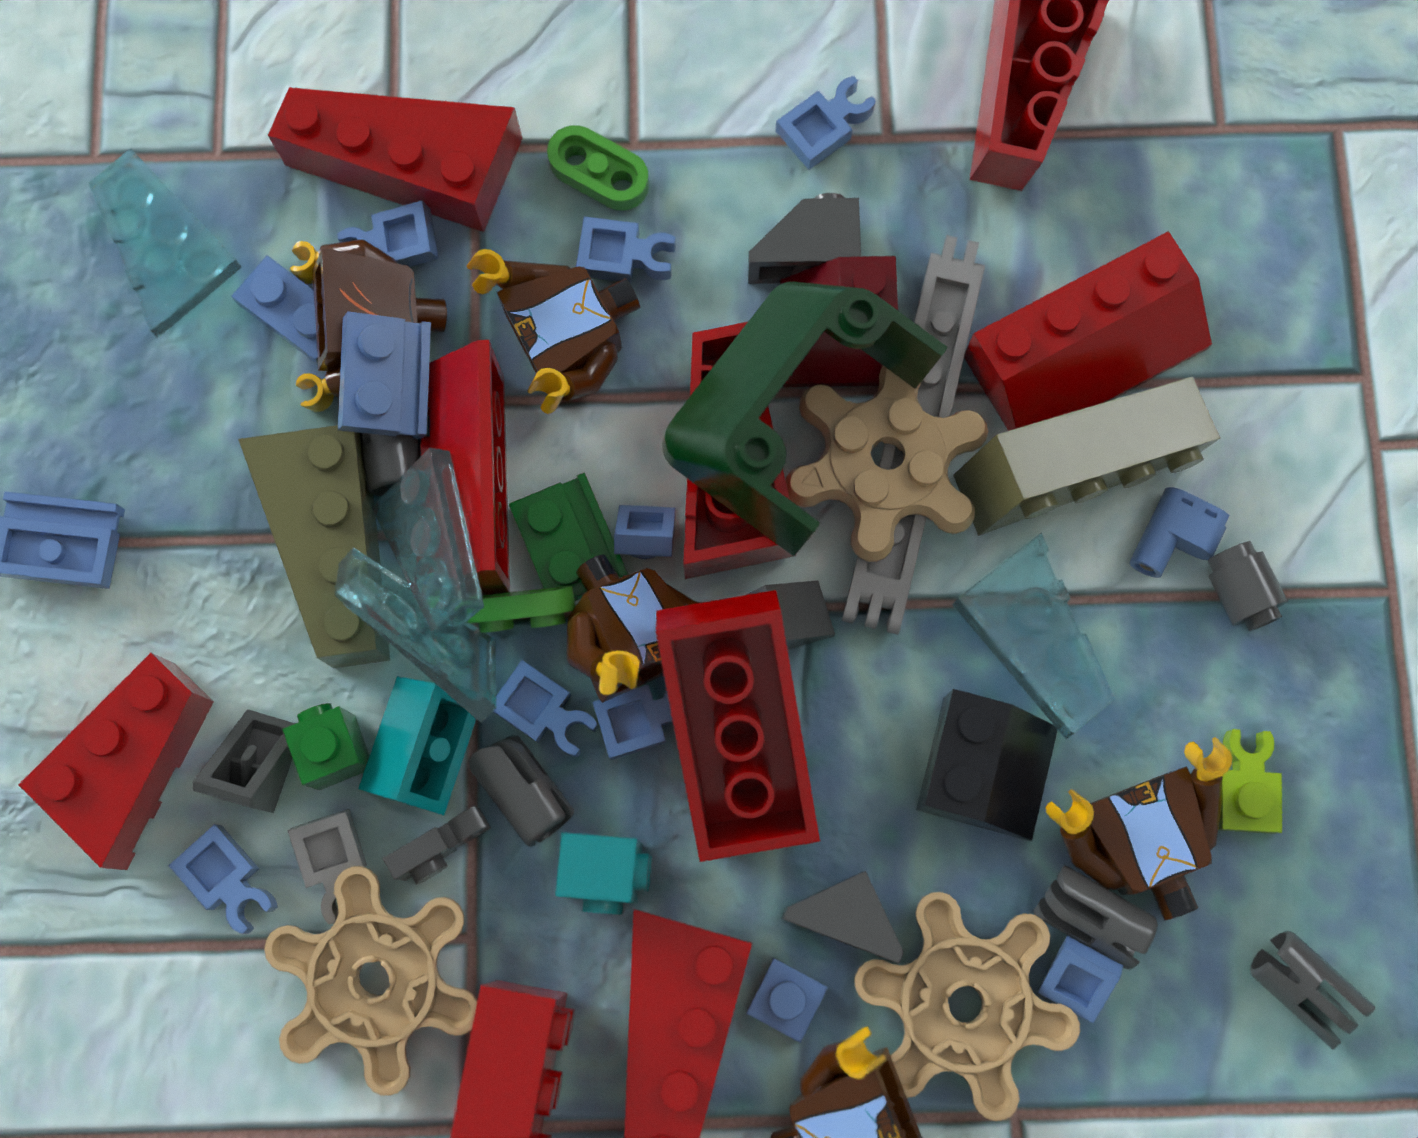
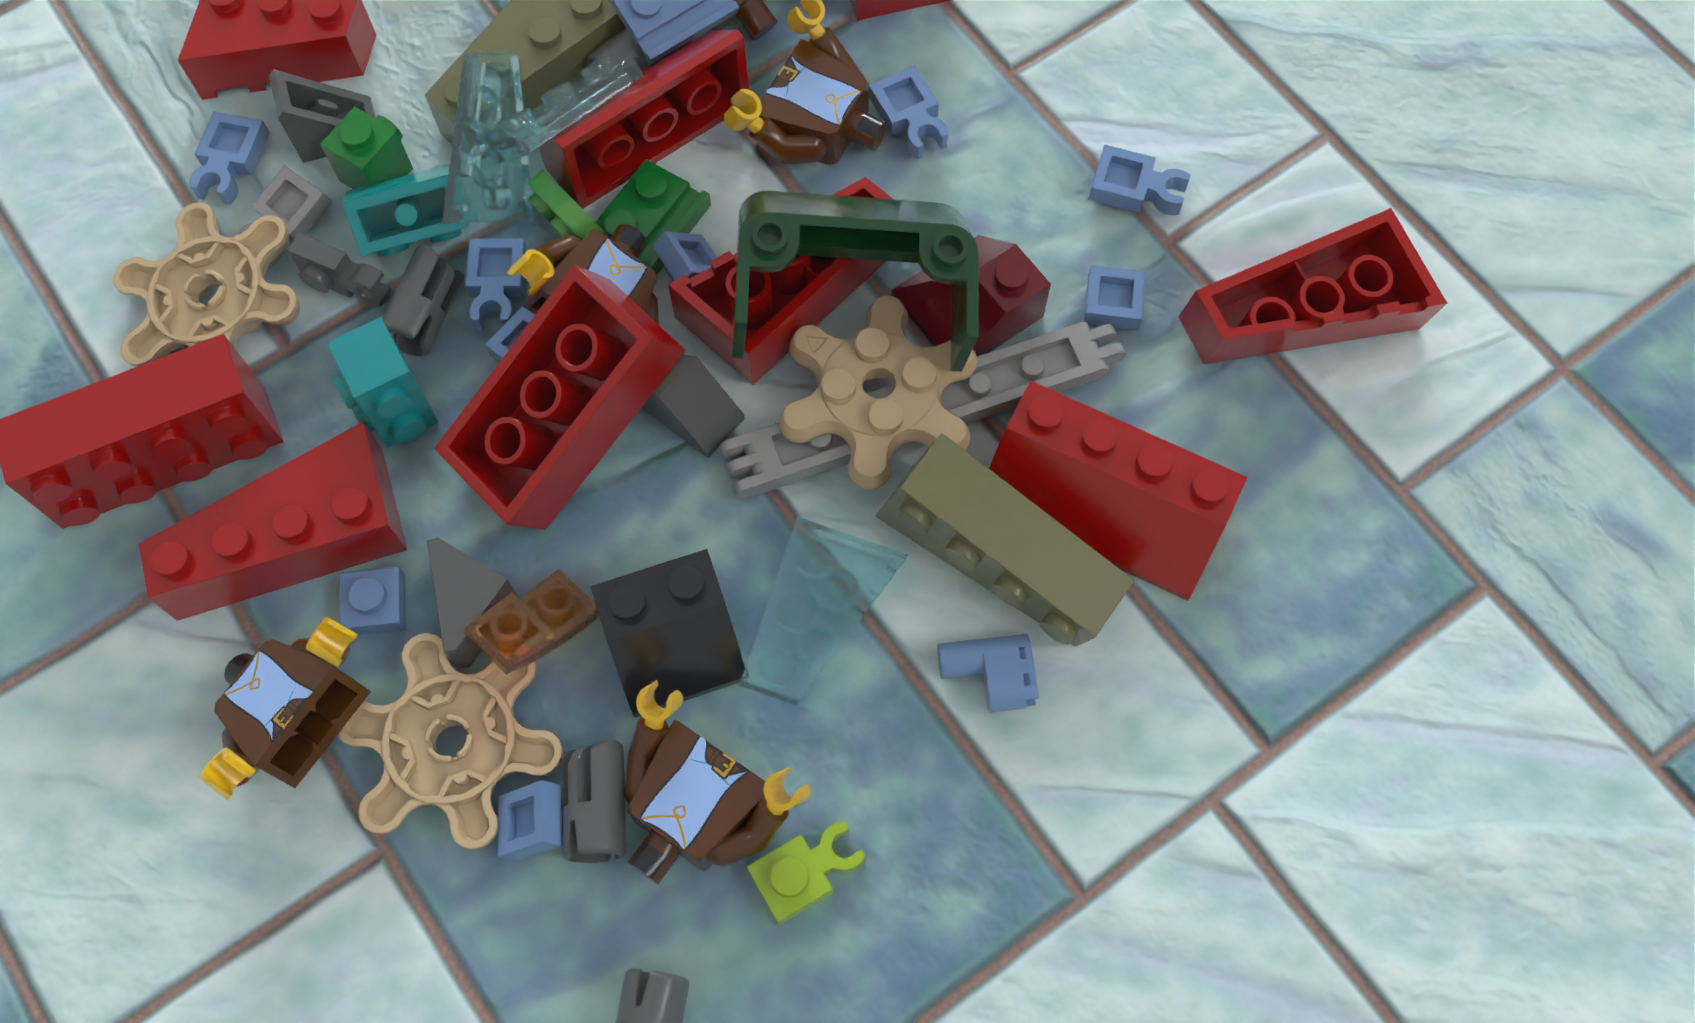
camera: 55 degrees right, 10 degrees down
bright green plate [547,125,649,211] -> none
dark grey slope [748,193,861,284] -> none
dark grey brick [1208,541,1288,631] -> none
none -> clear orange slope [464,569,599,675]
none -> medium blue plate [1083,265,1146,330]

